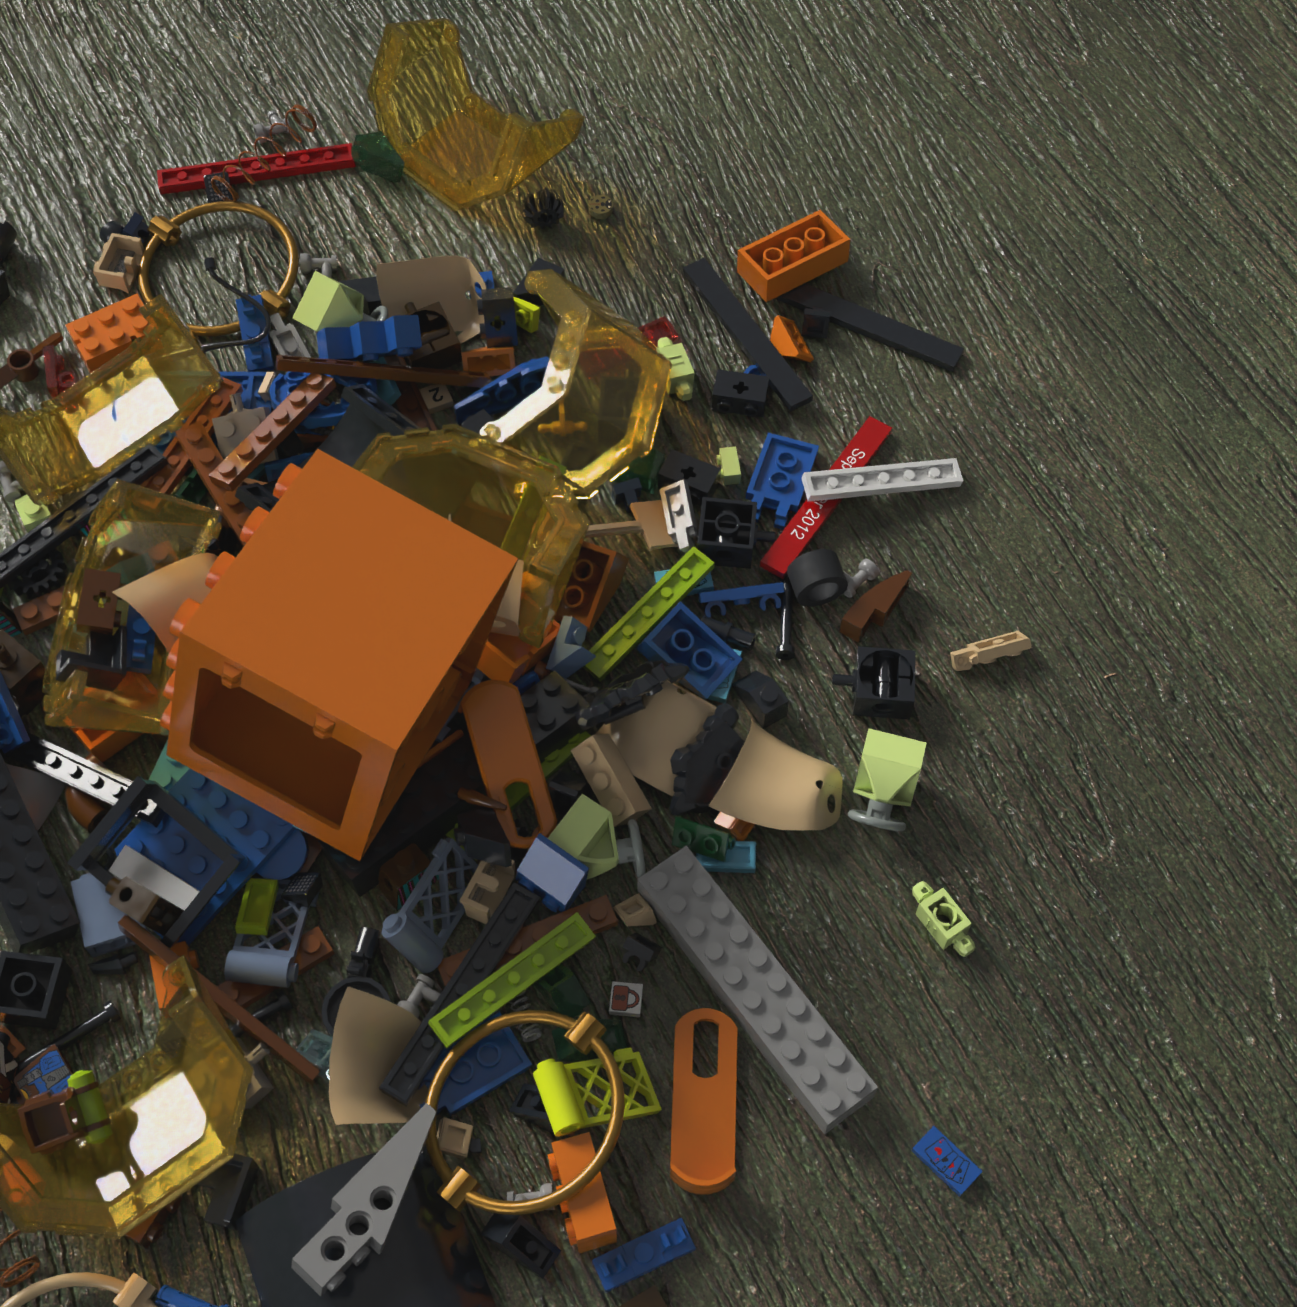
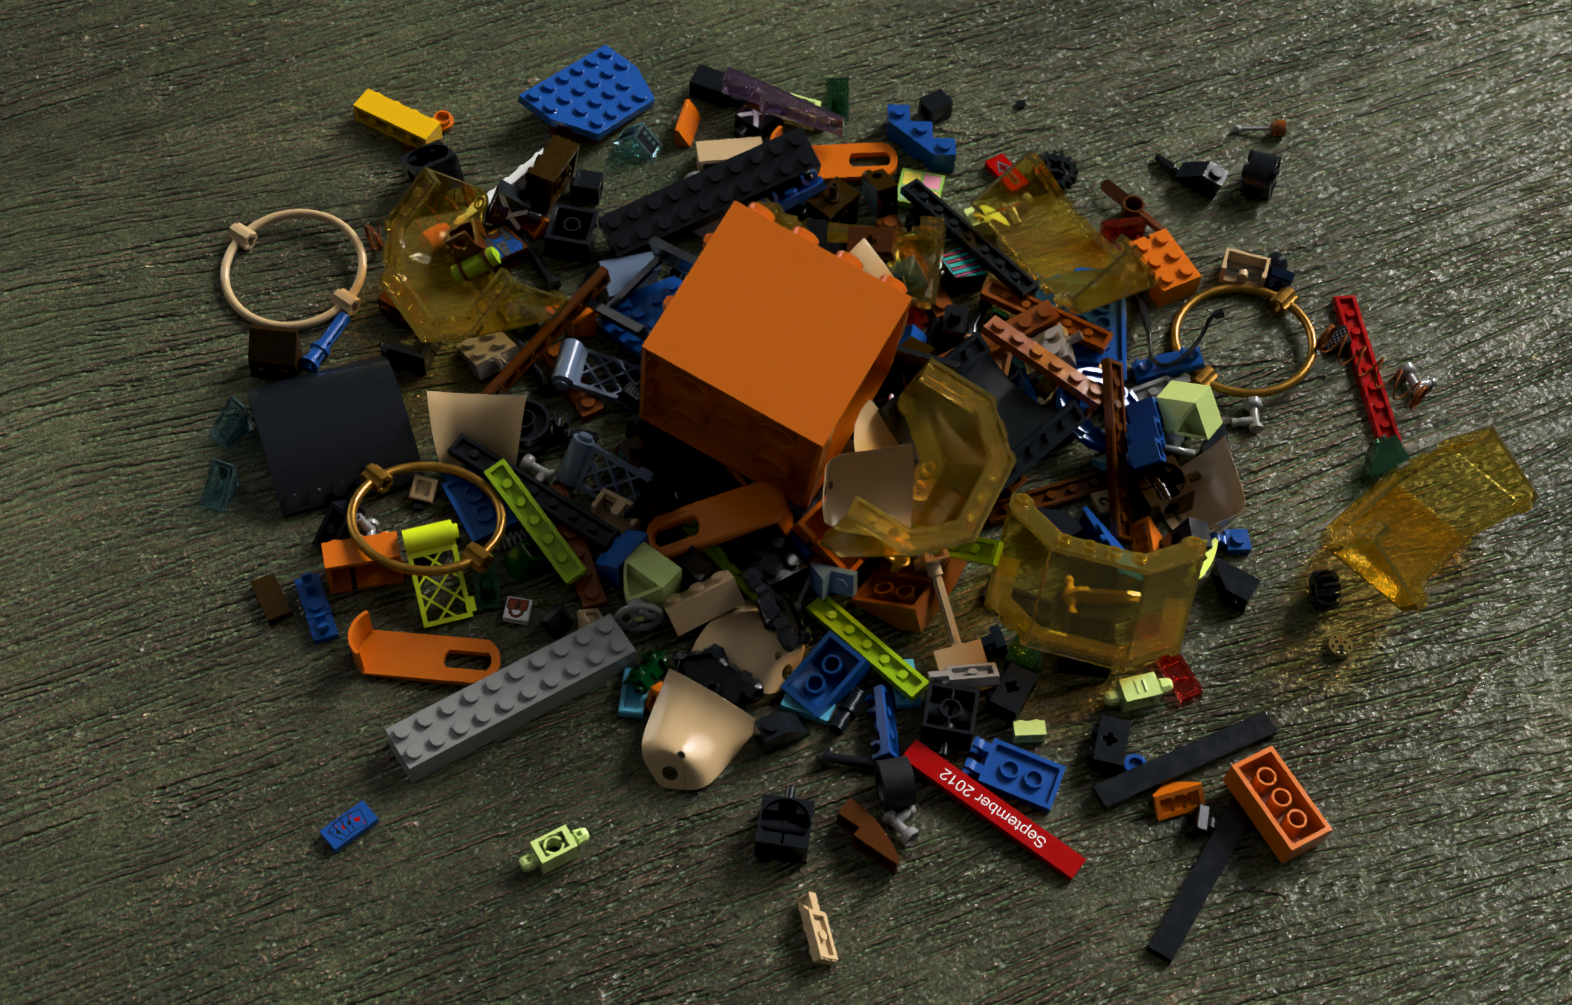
camera: 90 degrees right, 5 degrees down
dark brown torso [105,876,184,935] -> none
white tile [109,845,200,911] -> none
lime tile [235,878,279,935] -> none
light grey brick [291,1103,436,1296] -> none
reddish brown helmet [458,787,507,811] -> none
white plate [802,458,963,501] -> none
yellowish green piece [848,729,927,832] -> none

